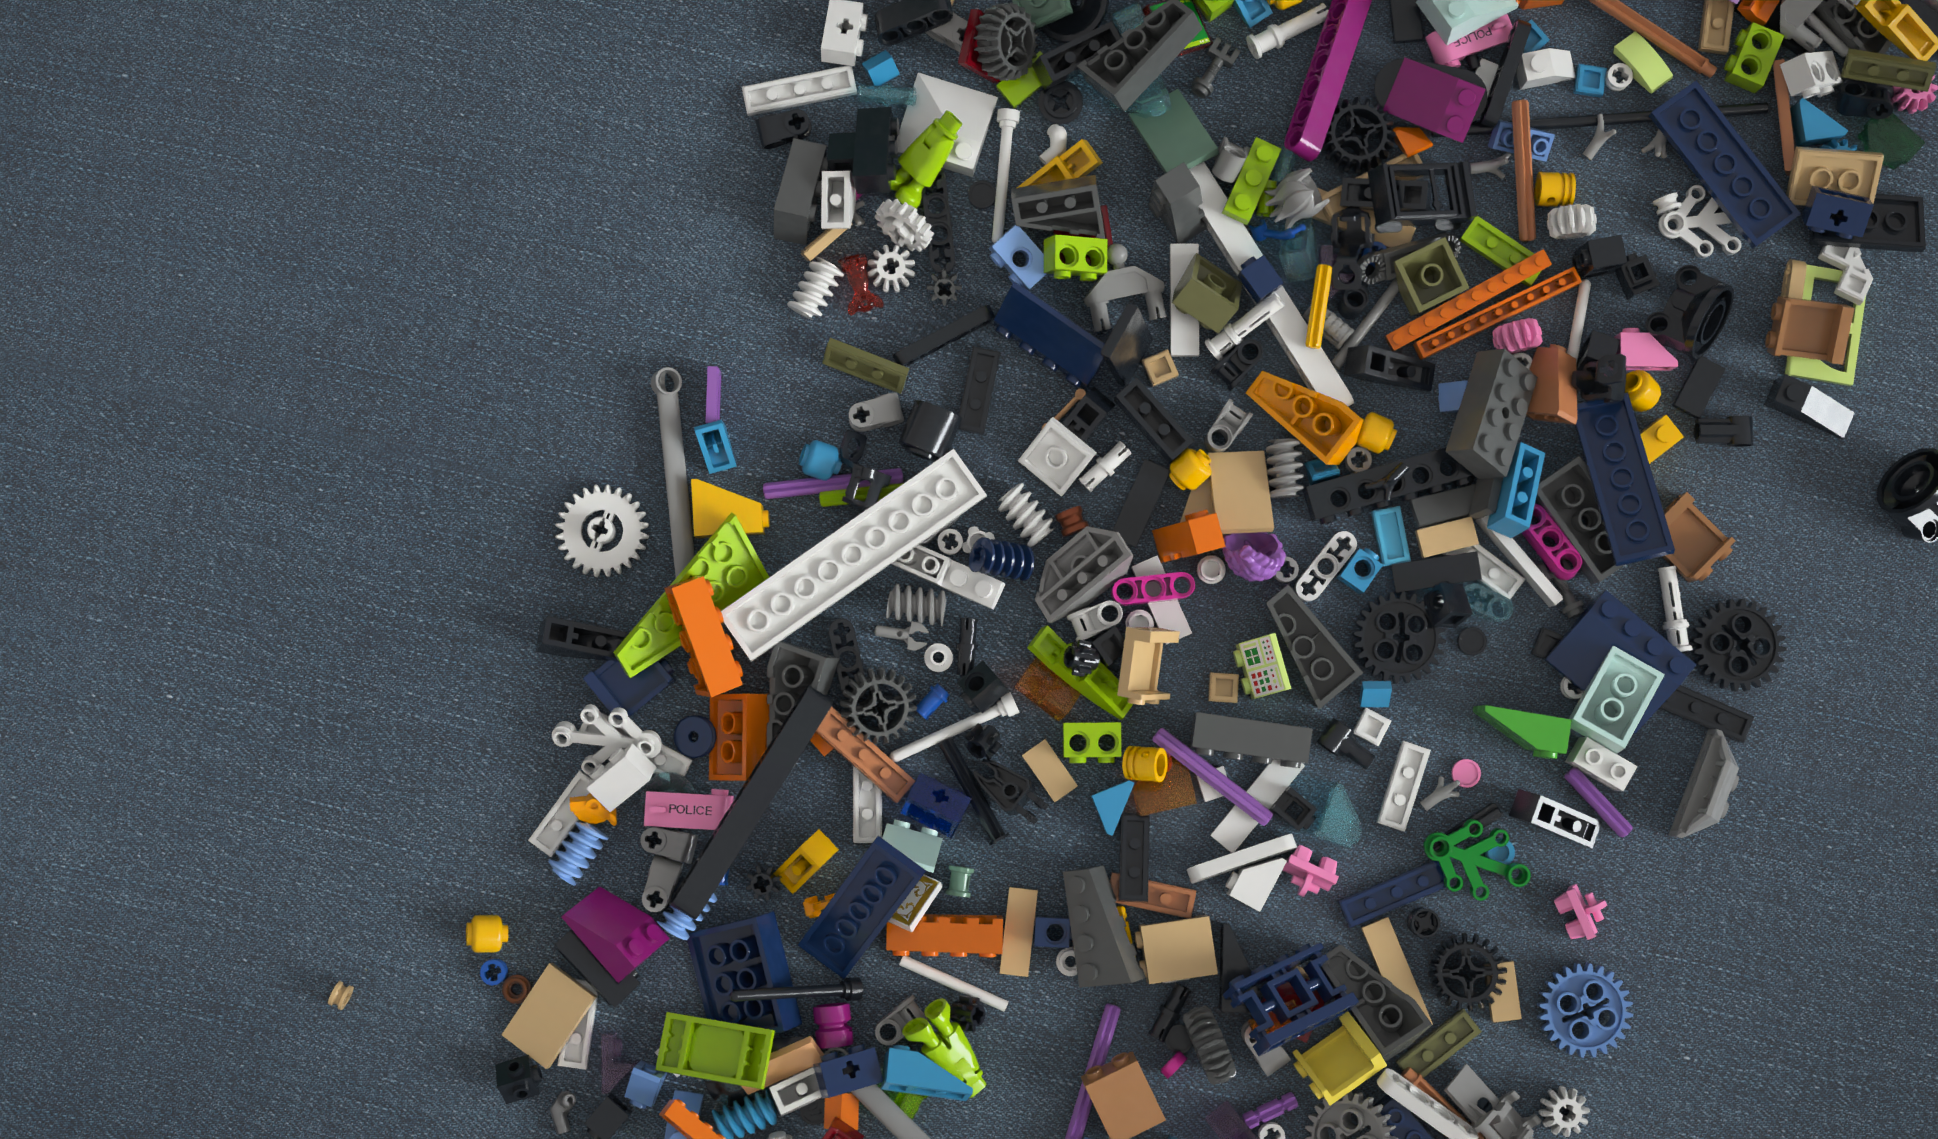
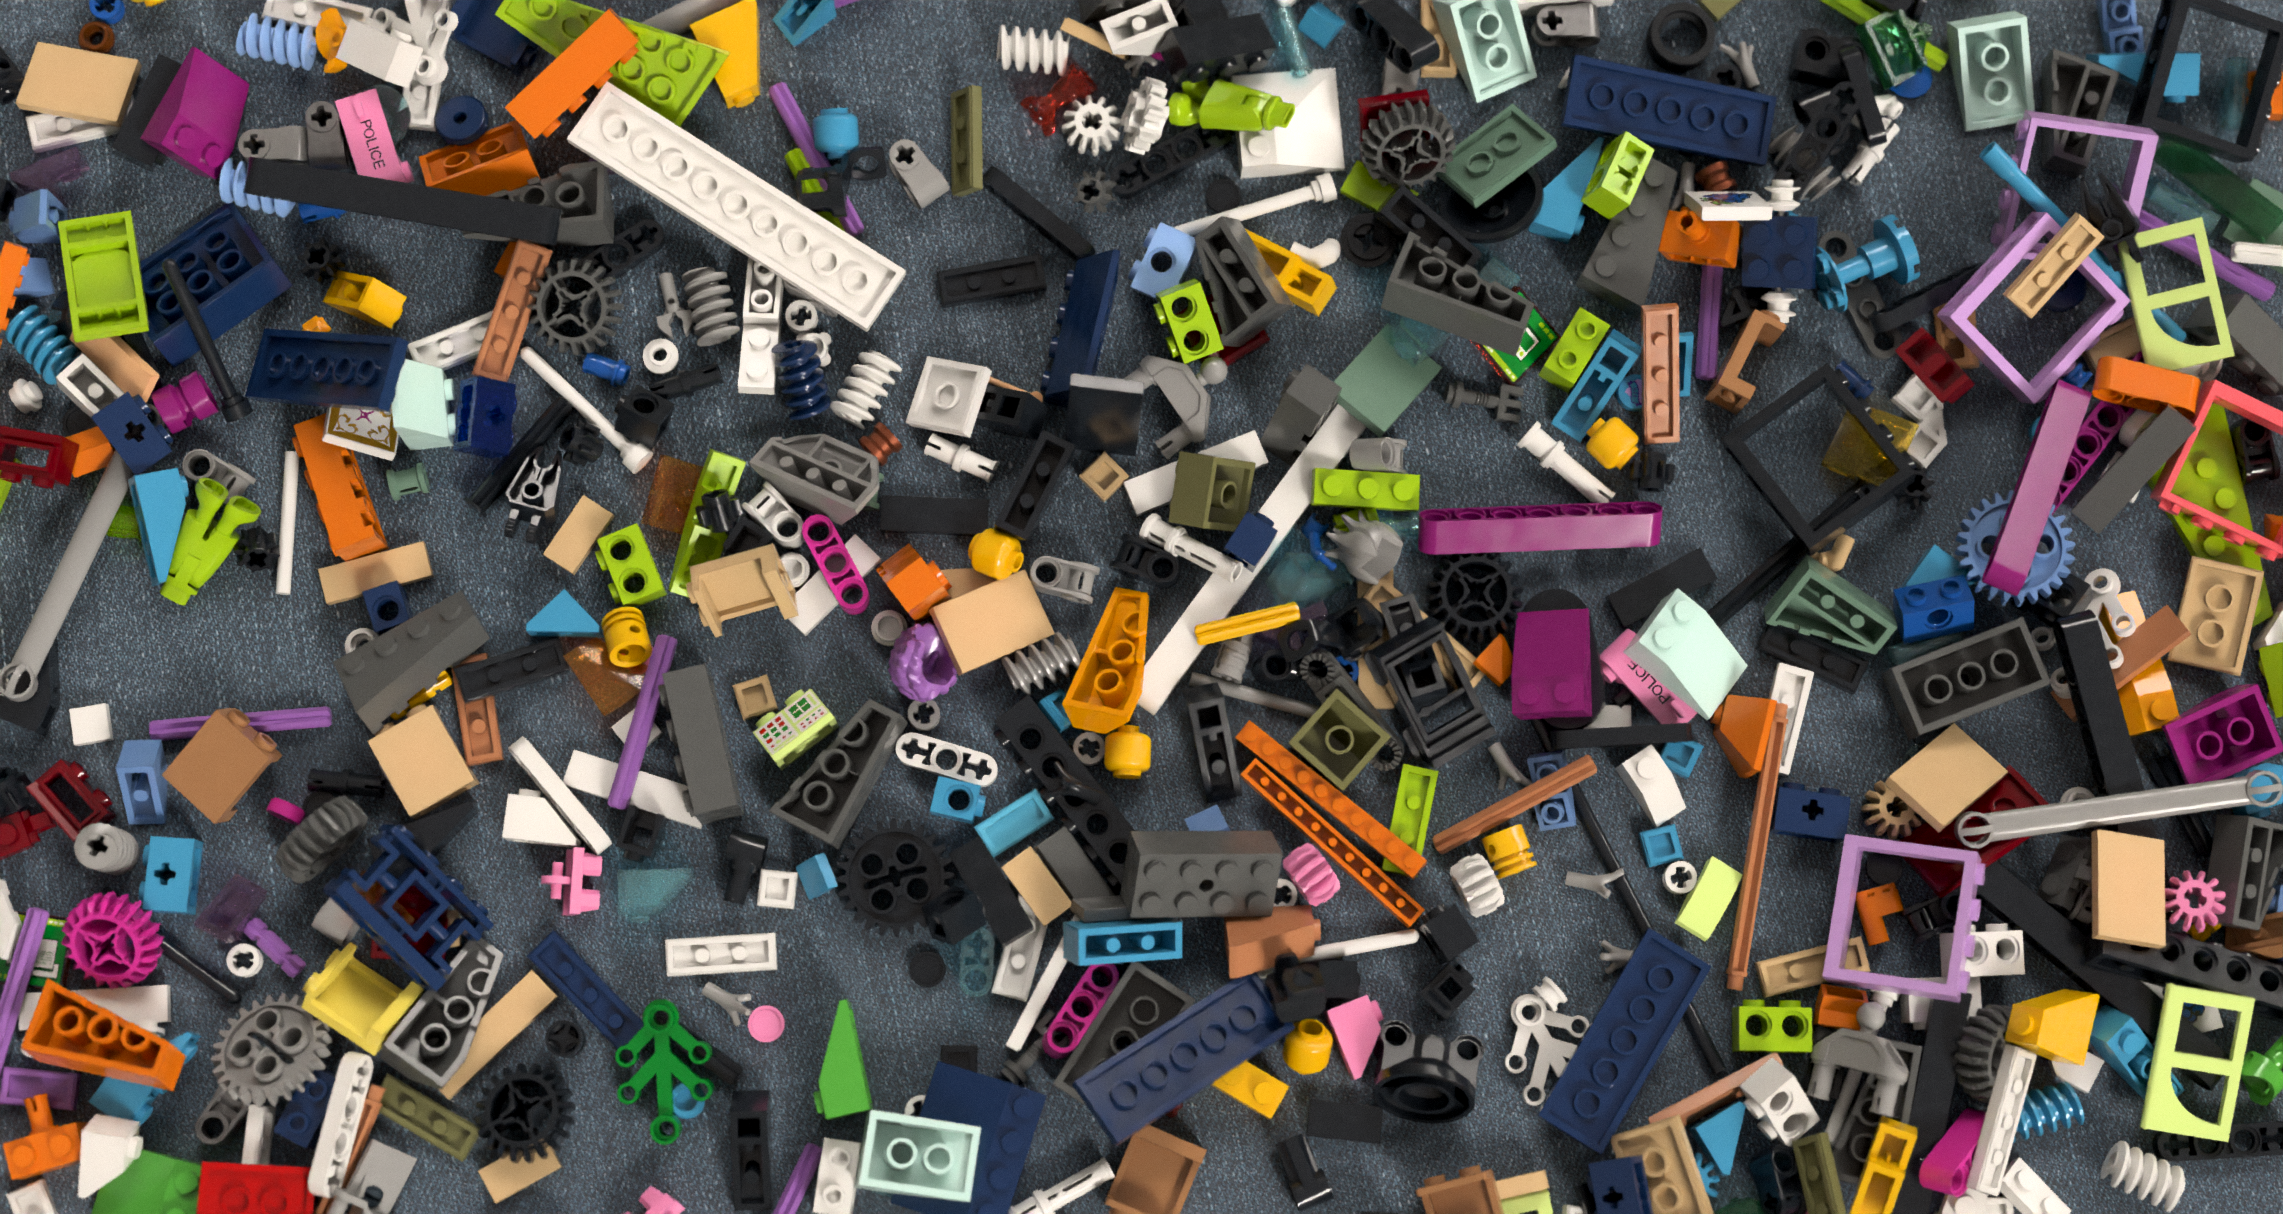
camera: 60 degrees right, 5 degrees down
black piece [899,400,962,462] -> none

